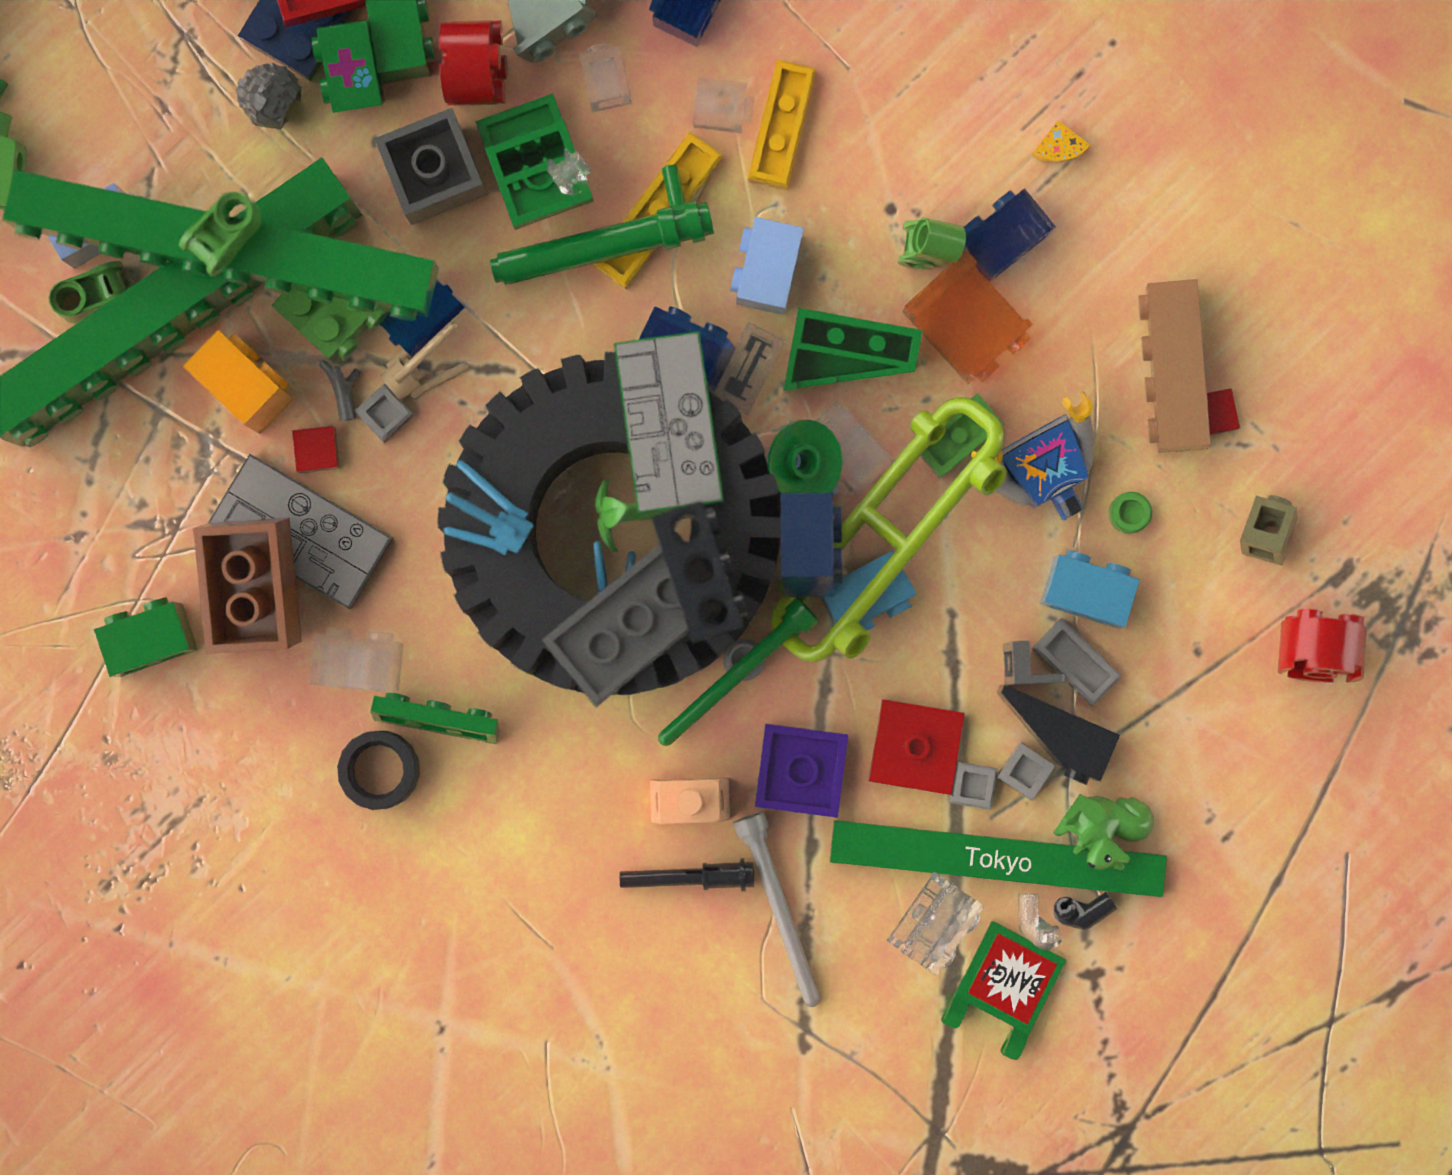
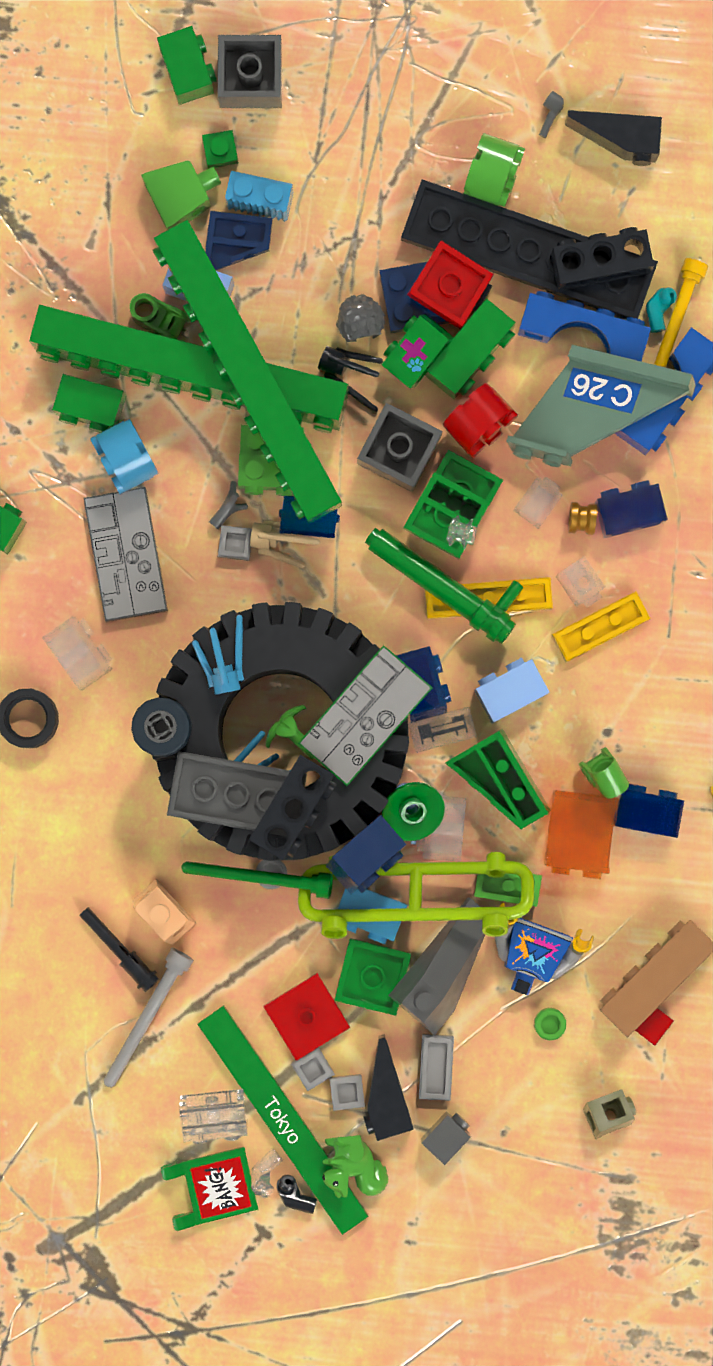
camera: 50 degrees right, 0 degrees up
bright green piece [179,192,262,276] -> none
light orange brick [183,330,294,434] -> none
dark orange brick [193,517,302,654] -> none
red tile [292,426,340,473] -> none
green plate [370,692,500,744] -> none
dark purple plate [755,724,848,818] -> none
dark grey panel [1003,641,1065,685] -> none
dark azure brick [1040,550,1140,629] -> none
red brick [1277,609,1367,683] -> none
none -> green brick [52,374,126,433]
none -> dark azure brick [90,419,159,495]
none -> black wheel [131,697,192,757]
none -> dark blue wing [205,211,273,270]
none -> dark azure brick [225,171,294,222]
none -> black plant [318,346,383,413]
none -> green plate [334,938,411,1016]
none -> dark grey wedge [388,897,485,1035]
none -> dark grey brick [421,1111,471,1165]
none -> pearl gold wheel [568,502,597,535]

